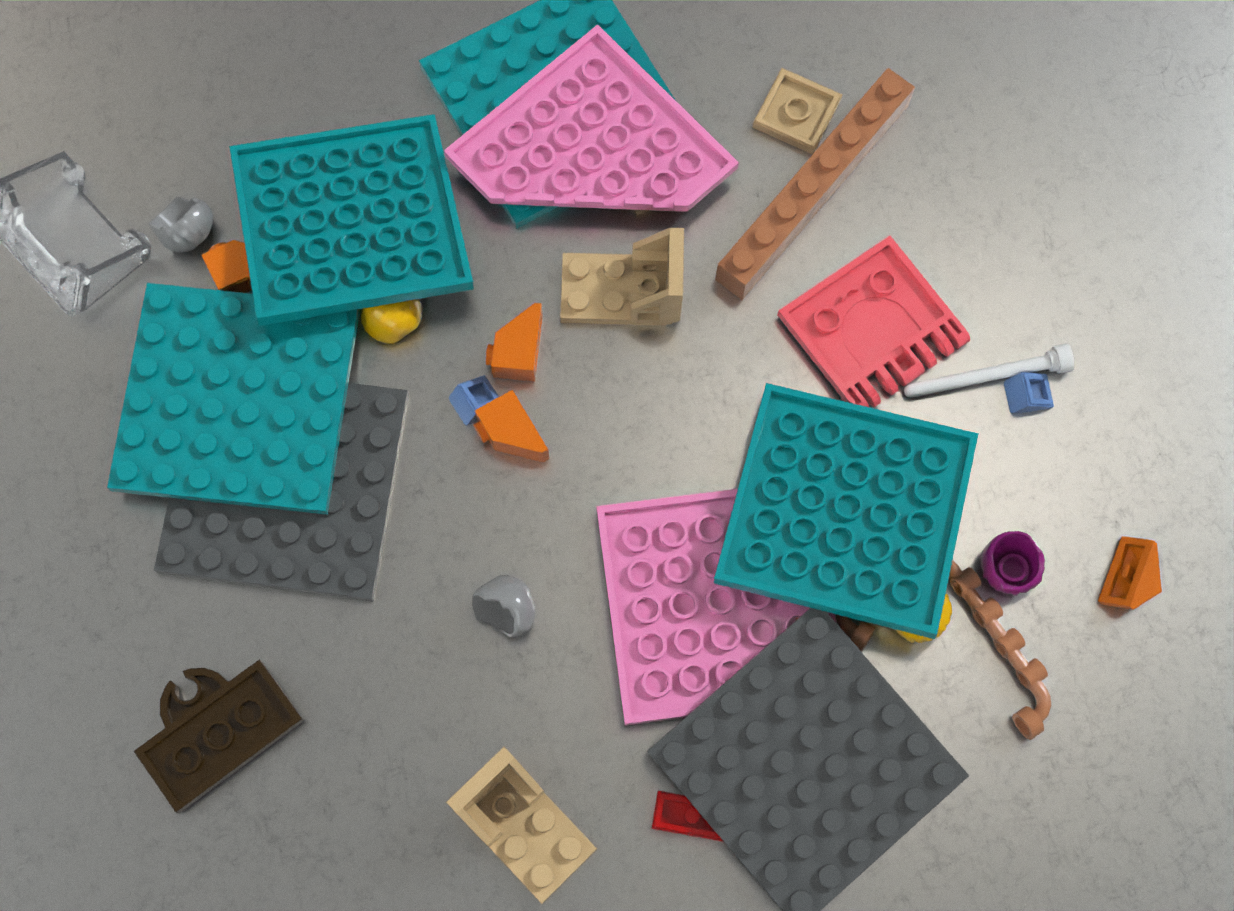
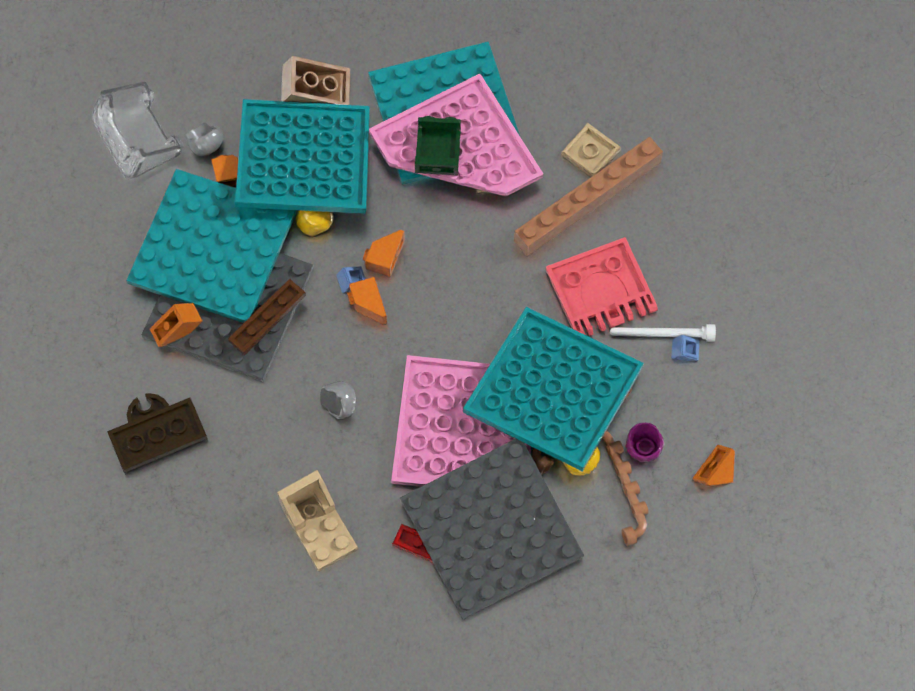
camera: 15 degrees right, 5 degrees down
tan bracket [560,228,684,326] -> none
none -> orange slope [150,303,202,347]
none -> reddish brown plate [228,279,306,356]
none -> medium nougat slope [281,56,350,105]
none -> dark green panel [415,116,461,175]

